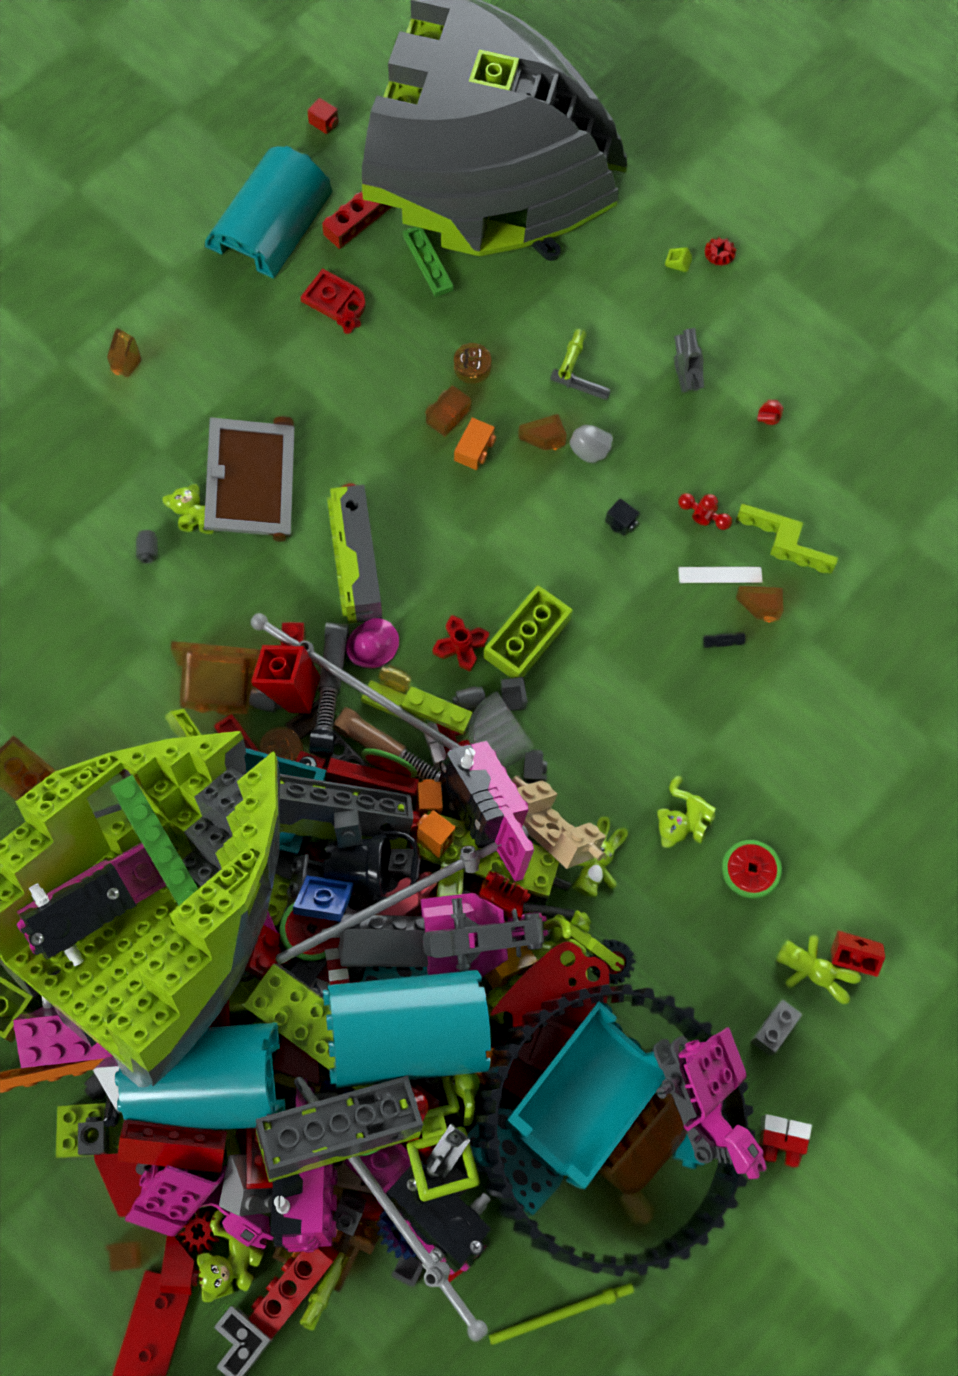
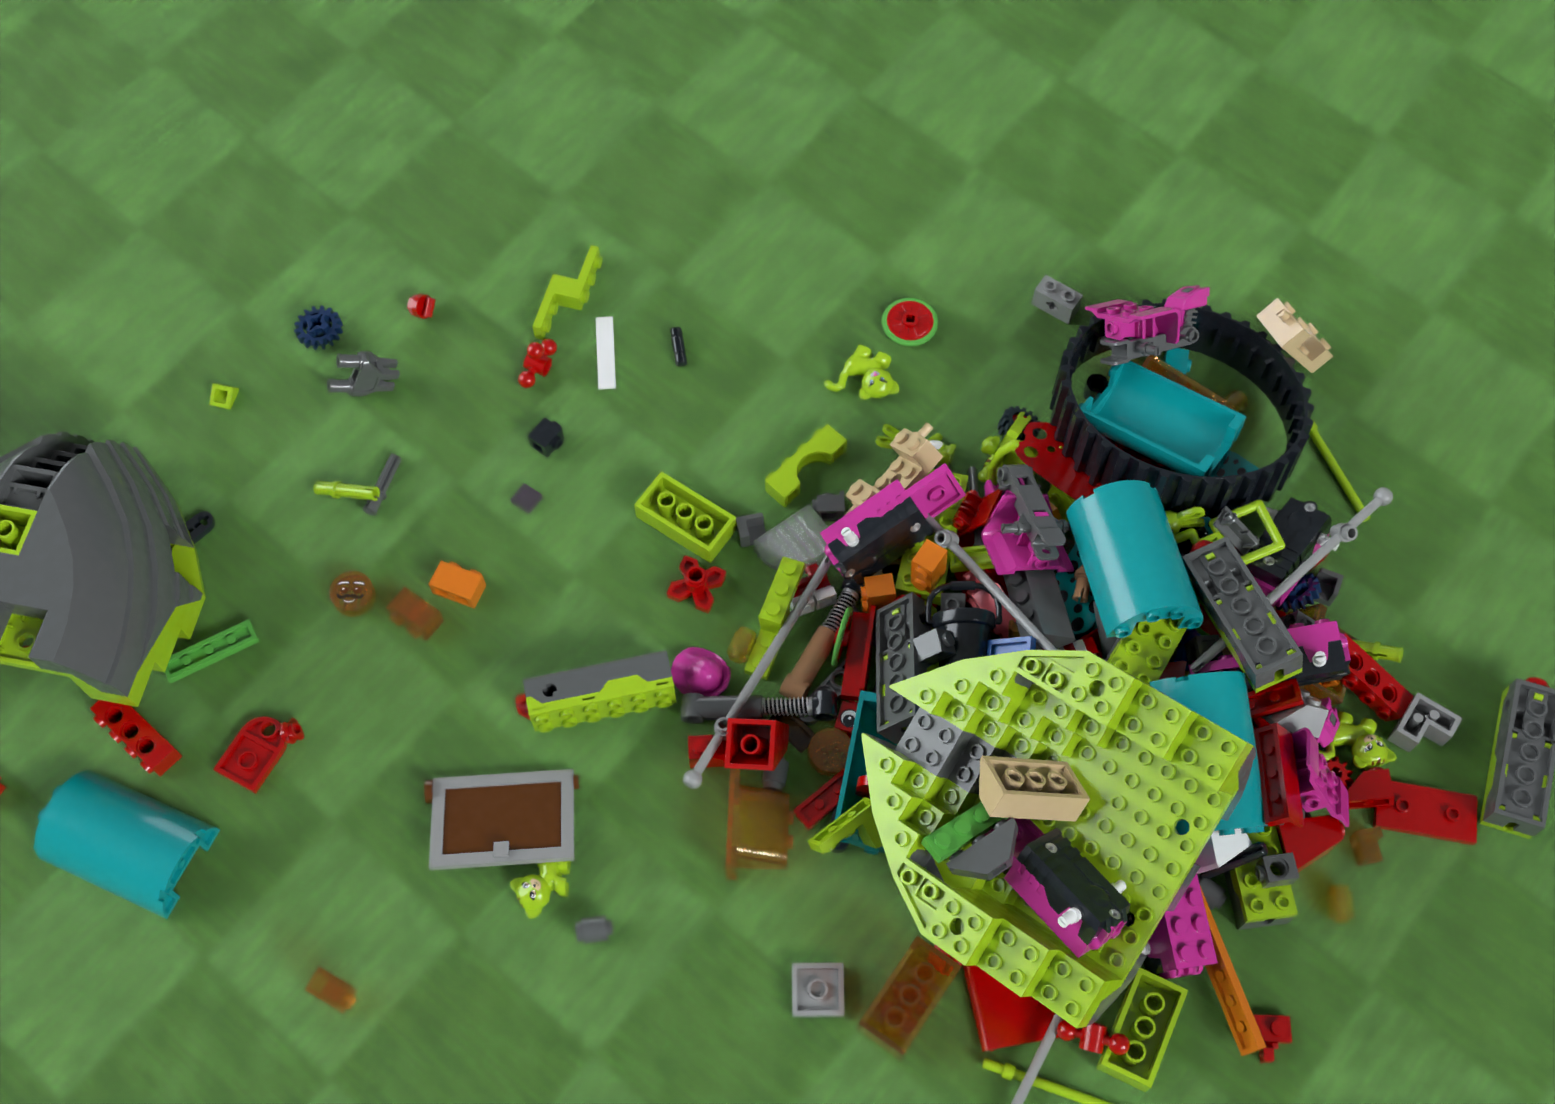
camera: 90 degrees left, 5 degrees down
dark grey brick [452,686,486,711] -> none
clear orange slope [518,414,567,451] -> none
light grey hair [570,425,613,463] -> none
red gear [704,236,736,266] -> none
clear orange slope [736,586,783,622] -> none
red hips [758,1114,812,1168] -> none
lime animal [776,935,861,1004] -> none
red brick [830,930,886,977] -> none
none -> dark blue gear [294,305,343,350]
none -> clear purple tile [510,483,543,514]
none -> lime arch [765,424,847,508]
none -> light grey plate [792,963,844,1017]
none -> dark grey slope [946,818,1018,881]
none -> tan slope [979,755,1090,822]
none -> tan brick [1256,298,1333,373]
none -> clear yellow brick [1326,884,1355,924]

